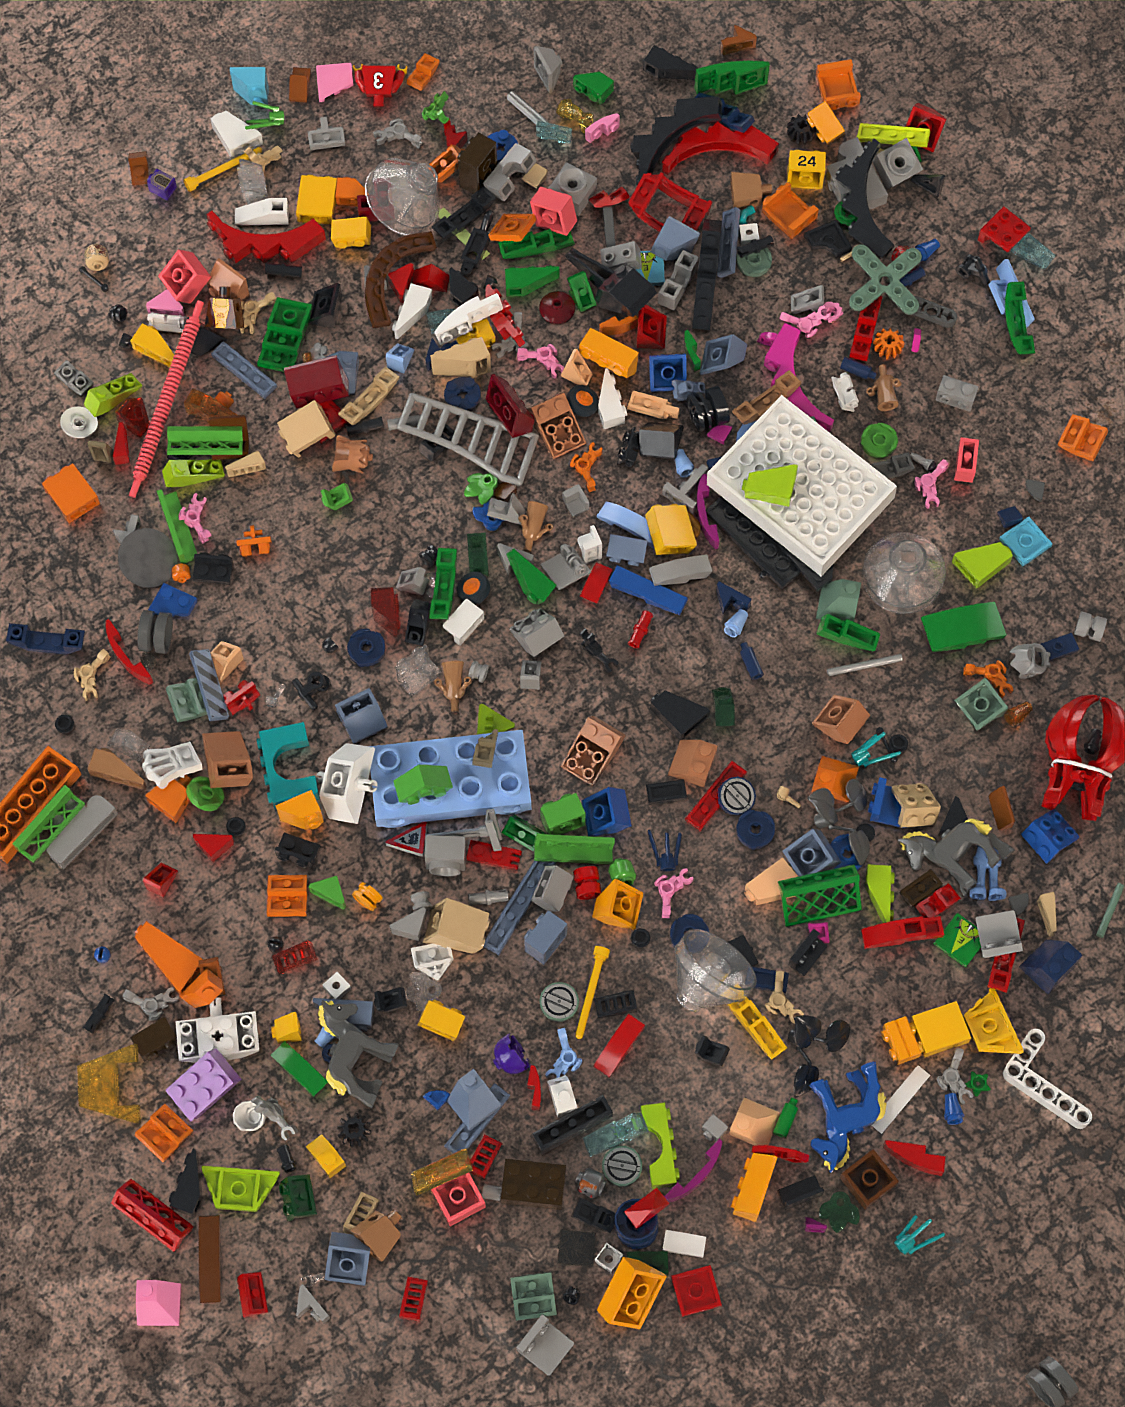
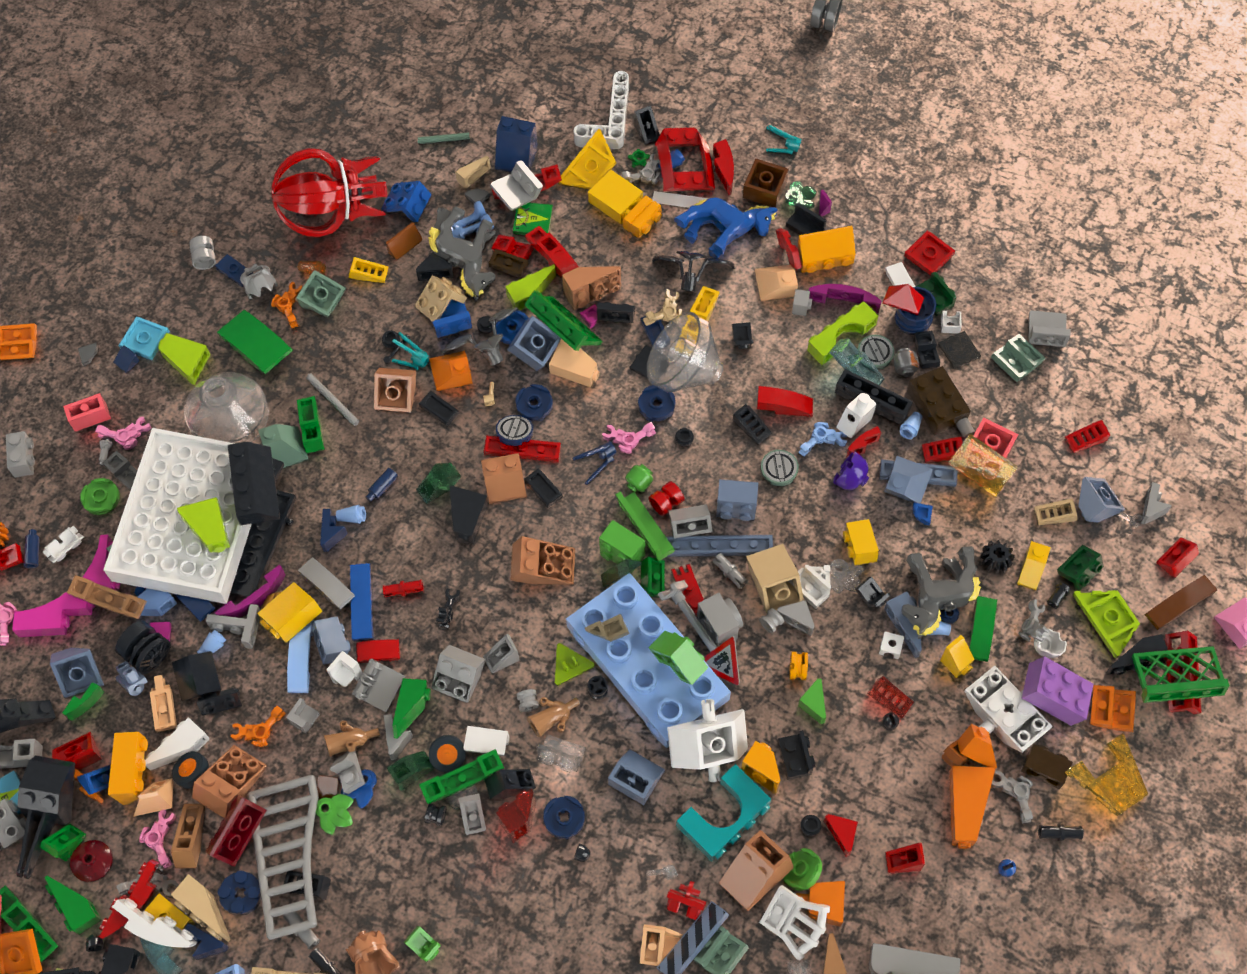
camera: 120 degrees left, 5 degrees down
orange slope [267,875,307,917] -> none
black piece [291,672,331,710] -> none
medium nougat torso [351,1209,402,1262] -> none
black hinge [563,1286,581,1305] -> none
yellow piece [575,946,610,1039] -> none
blue slope [581,787,632,837] -> none
light orange slope [592,879,643,930] -> none
light orange slope [597,1257,667,1329] -> none
blue slope [648,354,687,392] -> none
dark pink tile [757,332,777,347] -> none
green cylinder [773,1098,798,1139] -> none
medium nougat piece [866,364,902,412] -> none
none -> blue slope [77,764,111,795]
none -> medium nougat slope [171,804,205,869]
none -> black slope [228,442,280,526]
none -> yellow slope [348,257,389,283]
none -> black tile [419,391,460,427]
none -> nougat slope [562,266,621,310]
none -> black wheel [587,676,608,700]
none -> clear green slope [601,559,642,587]
none -> black slope [634,105,660,145]
none -> red wedge [655,127,715,192]
none -> light blue cone [900,412,923,439]
none -> green fence [1132,646,1230,703]

